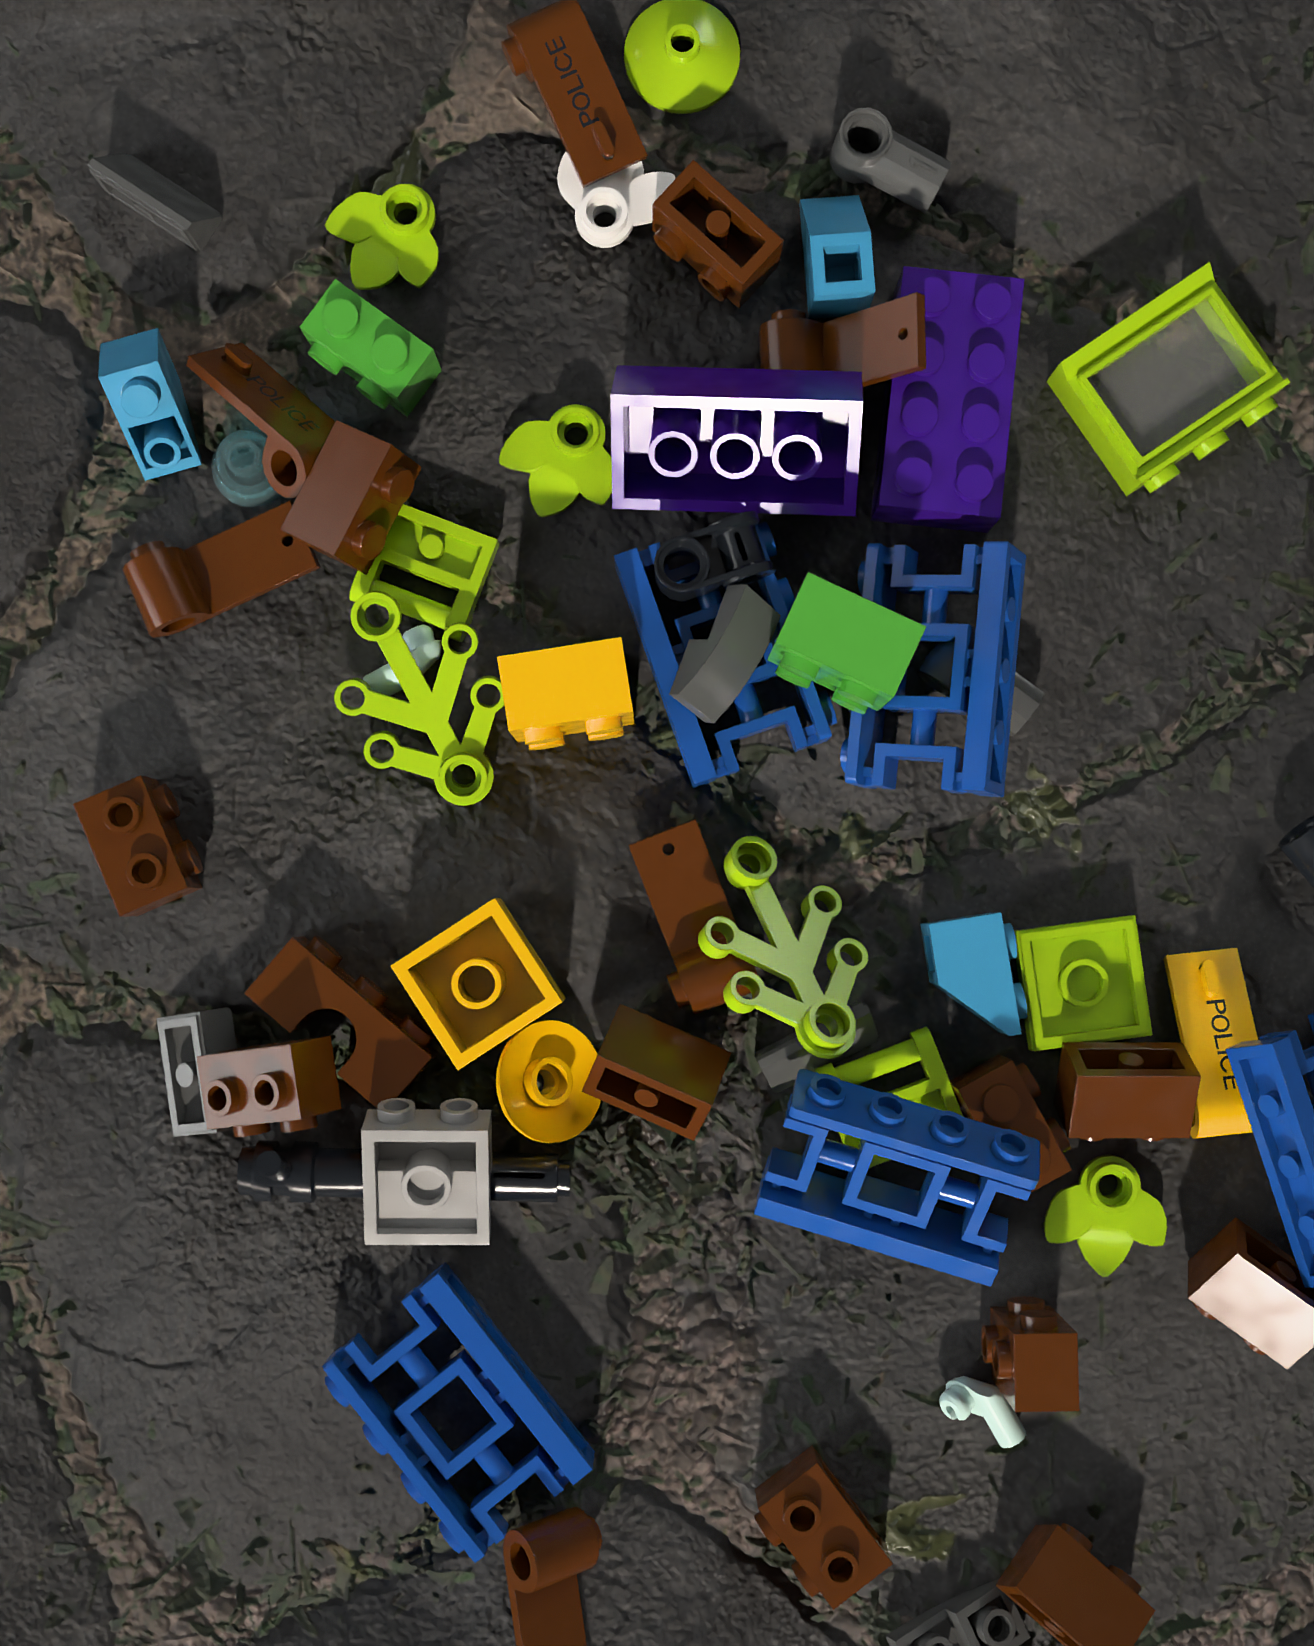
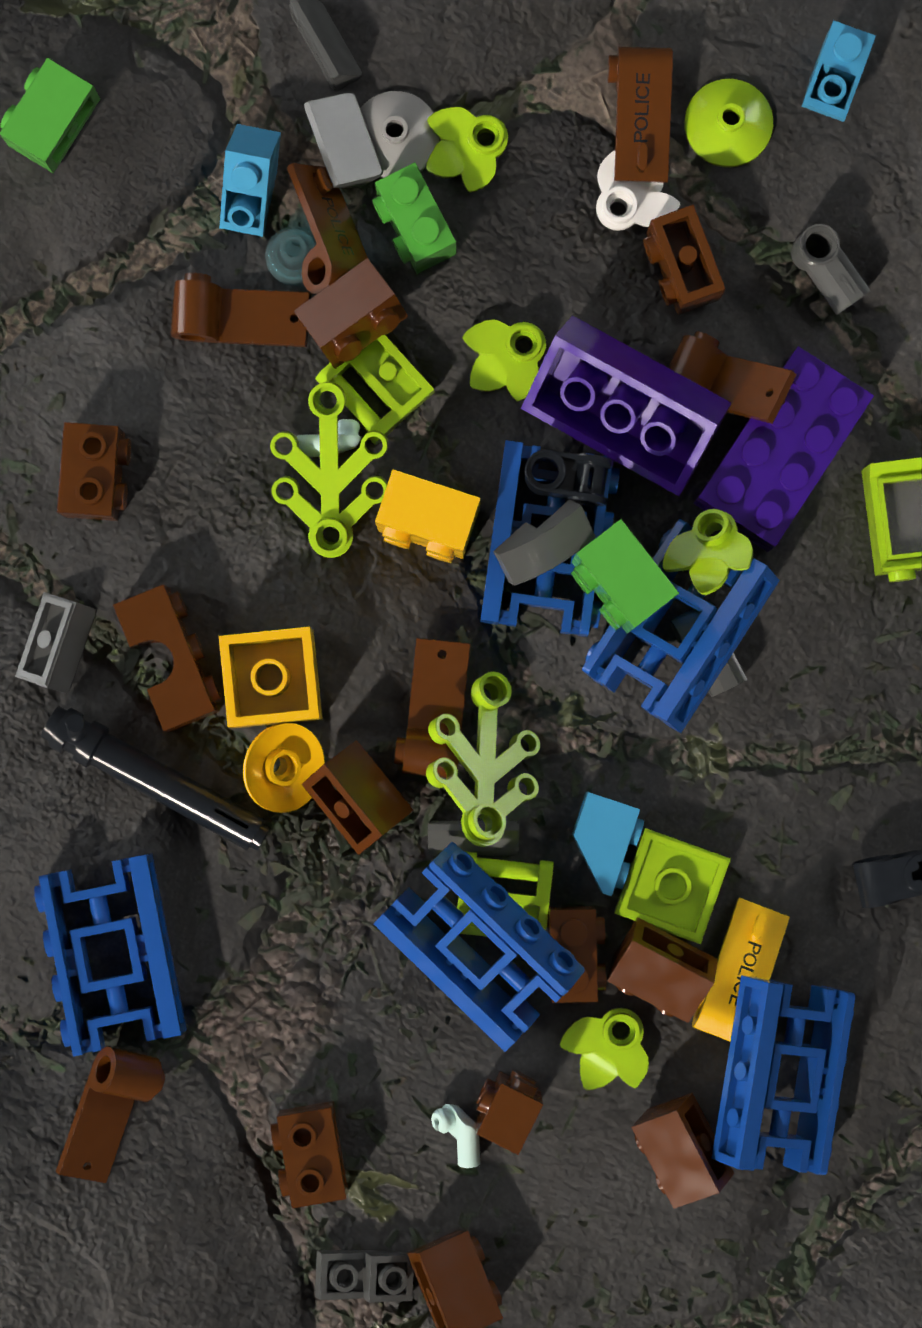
camera: 30 degrees right, 0 degrees up
reddish brown brick [197,1035,342,1137] -> none
light grey plate [361,1098,492,1245] -> none
dark azure slope [799,195,876,319] -> none
none -> slope [304,93,383,188]
none -> light grey dish [360,91,440,178]
none -> lime plate [663,509,753,595]

